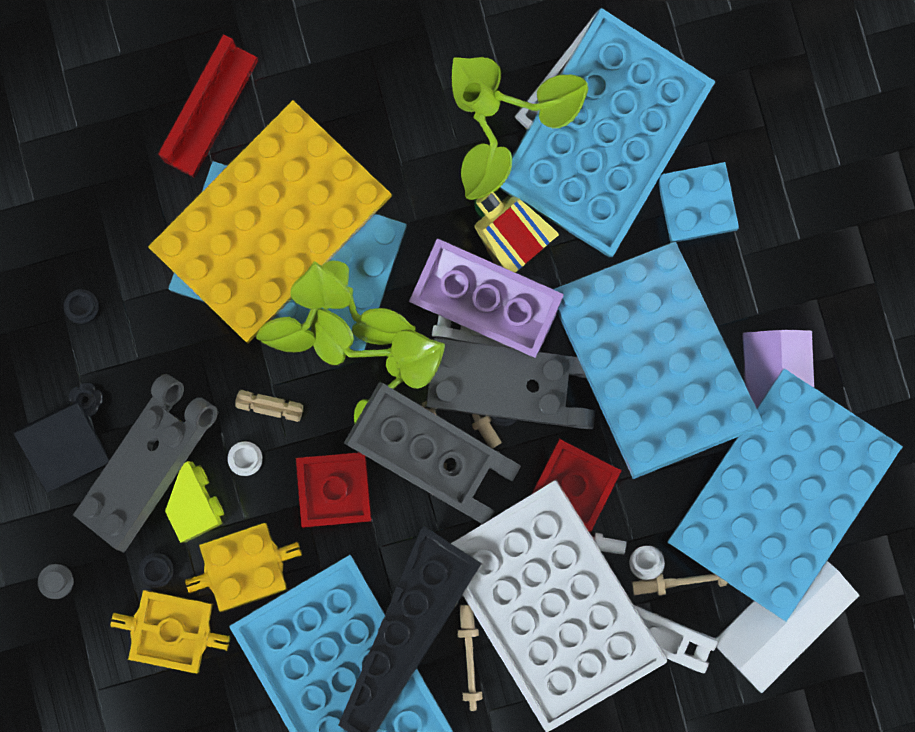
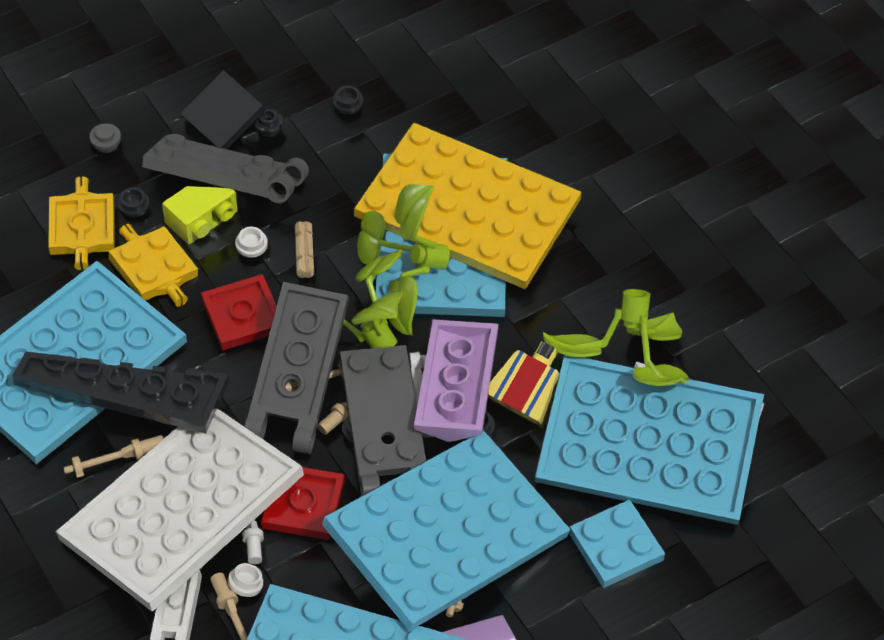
camera: 70 degrees right, 30 degrees down
red fence [158,34,258,178] -> none

